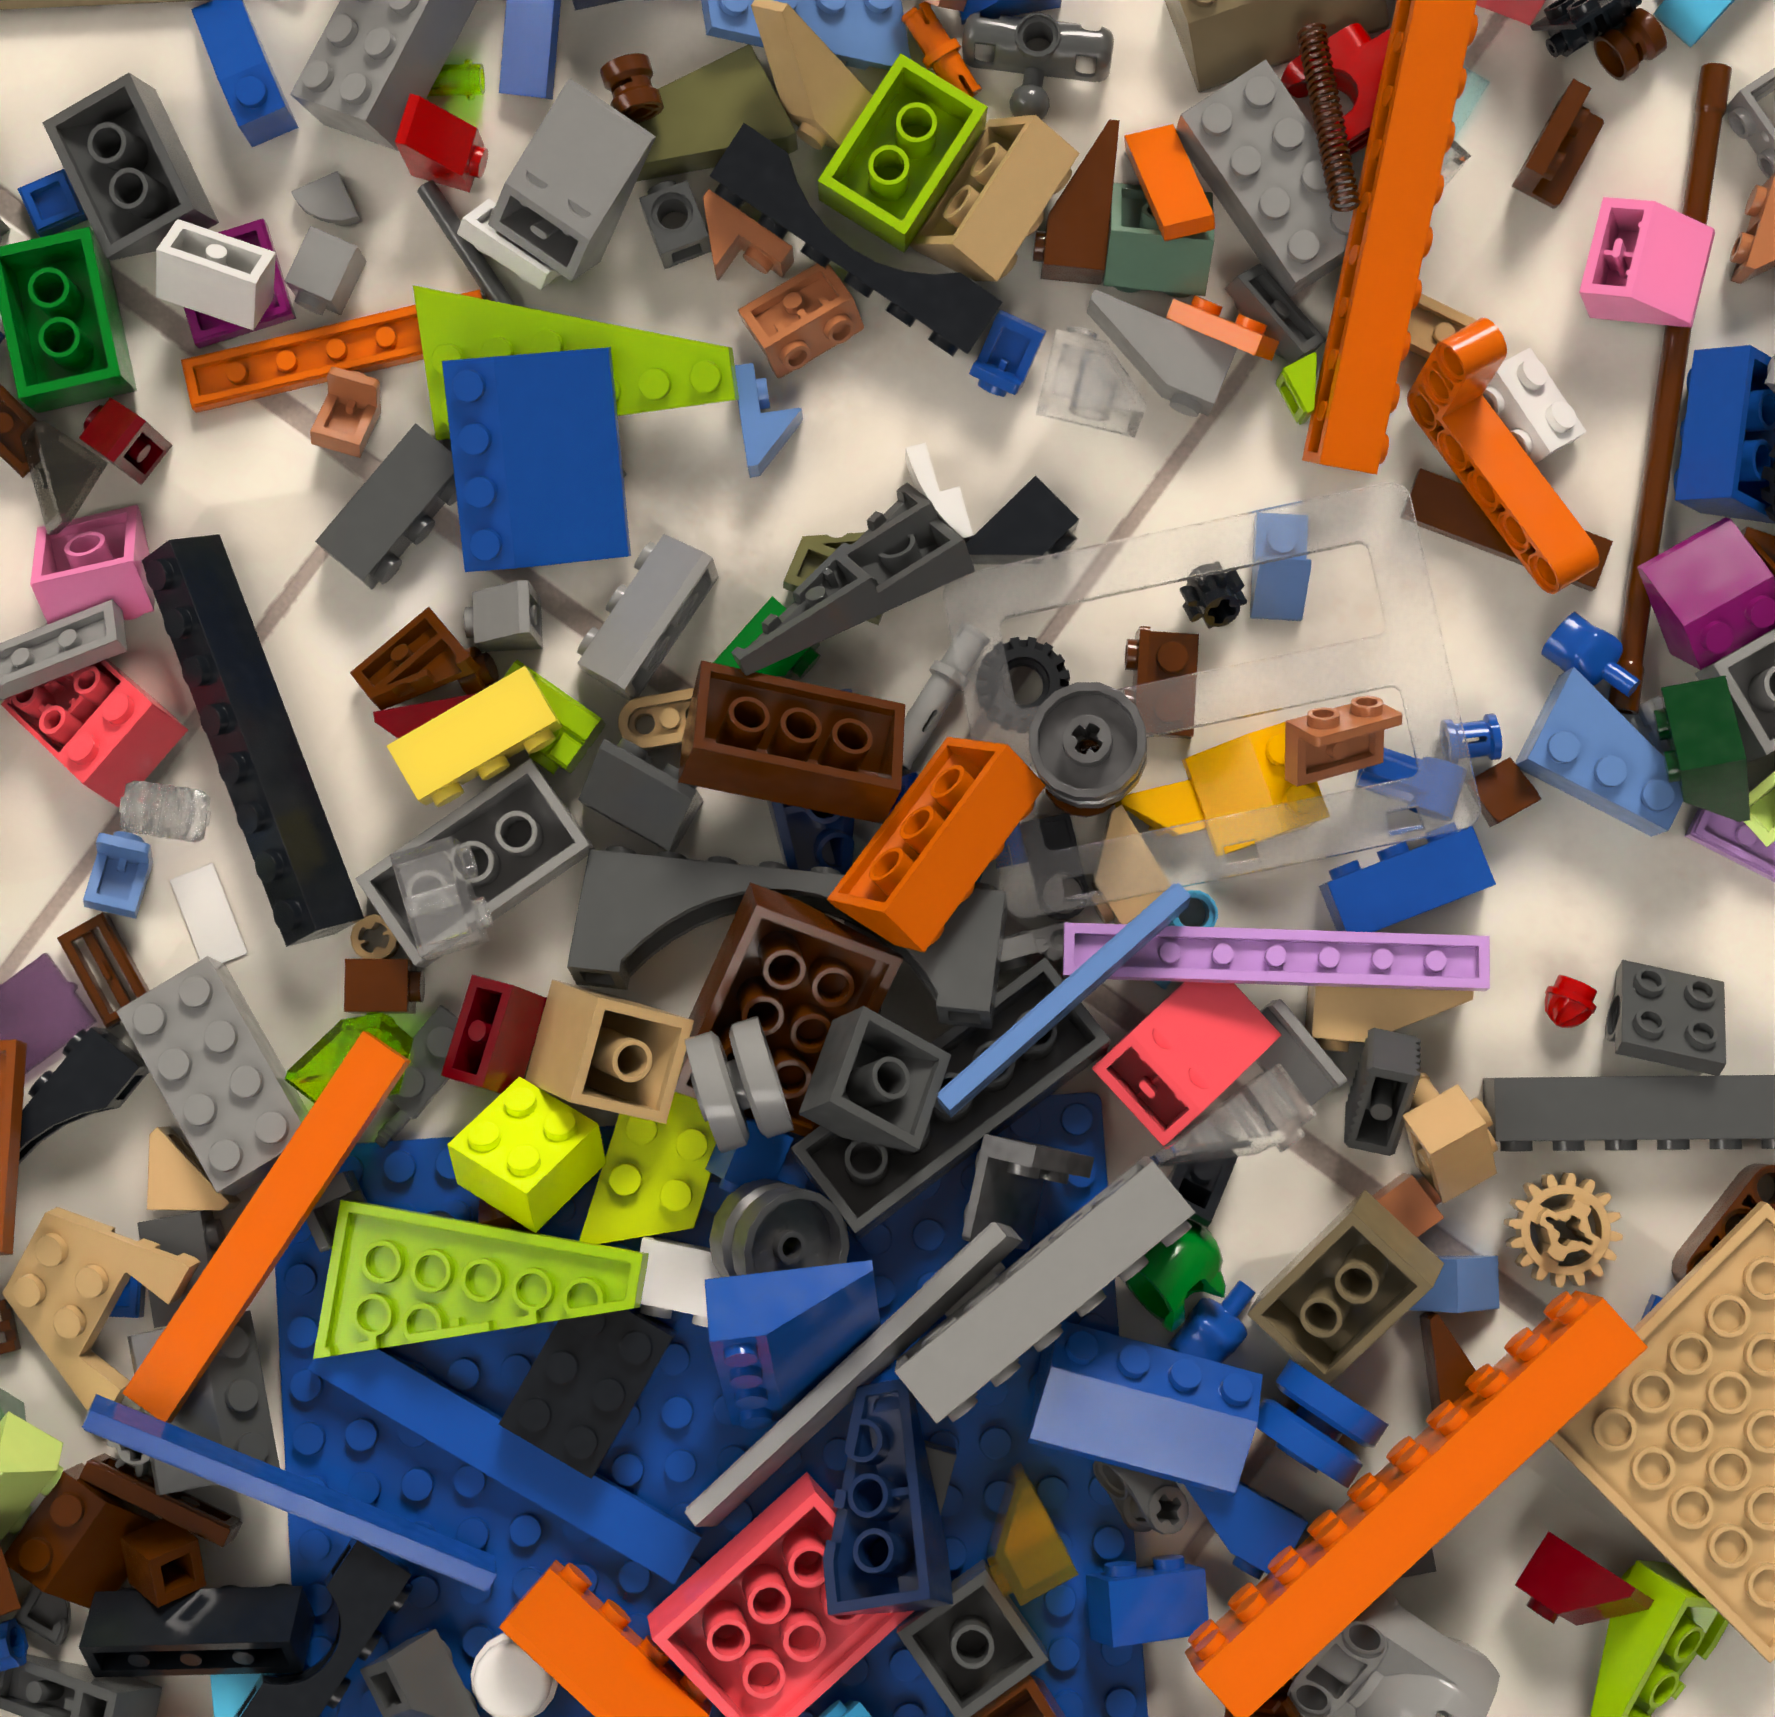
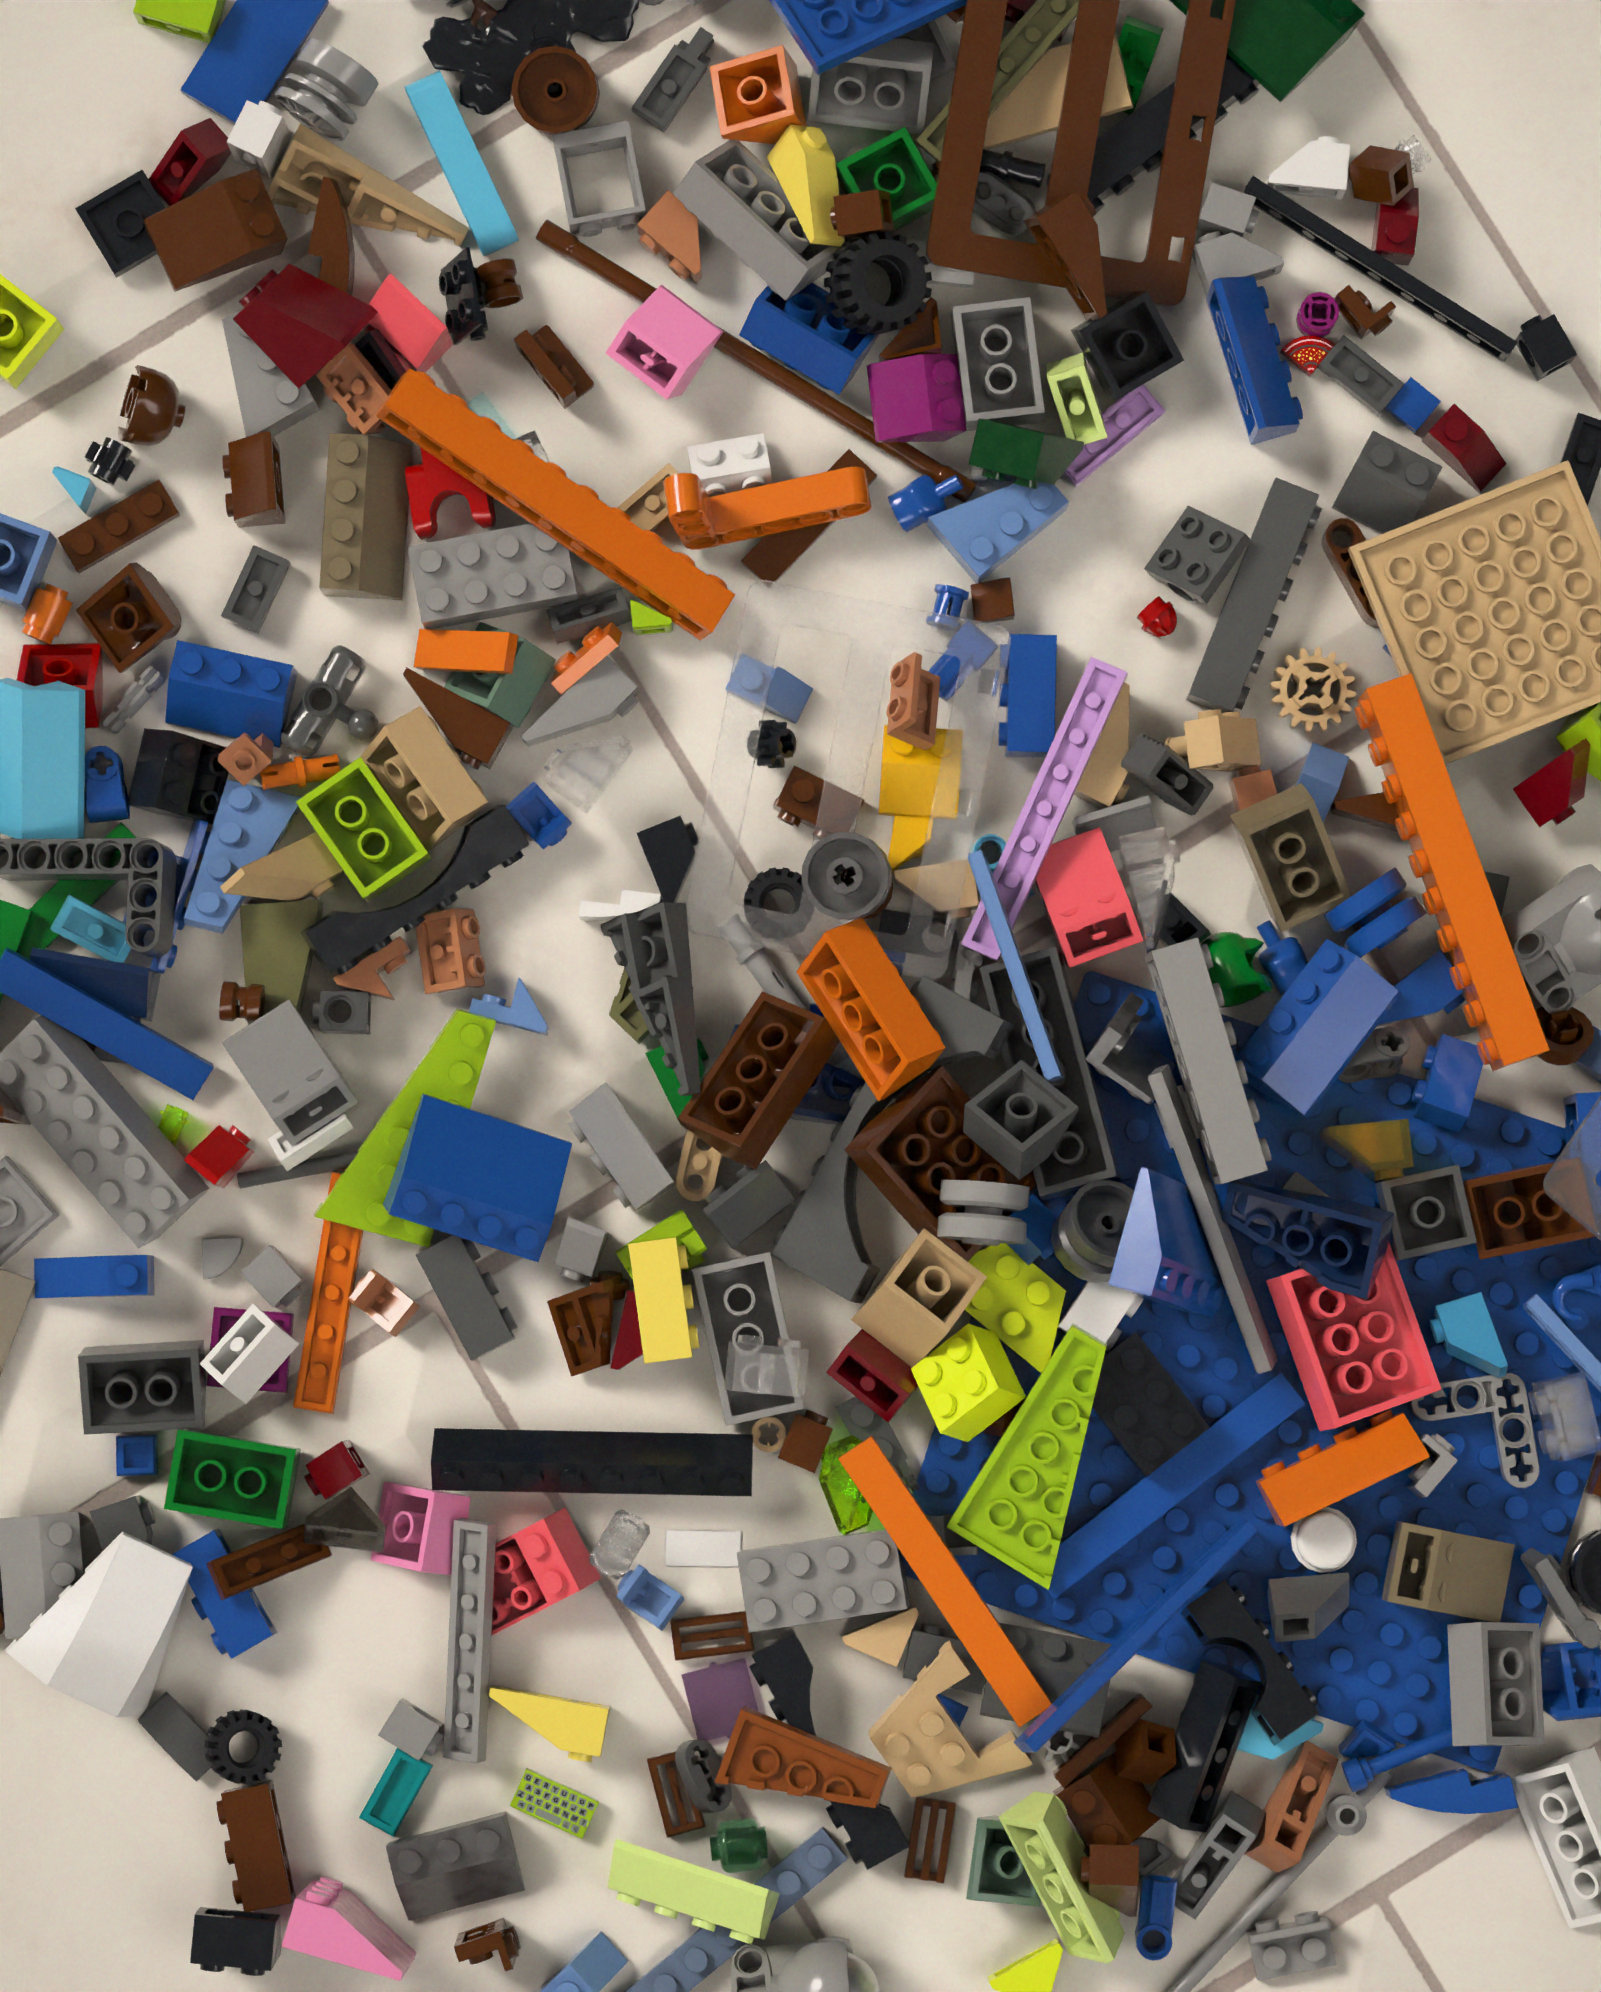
camera: 65 degrees left, 0 degrees up
reddish brown piece [1296,22,1361,212] -> none

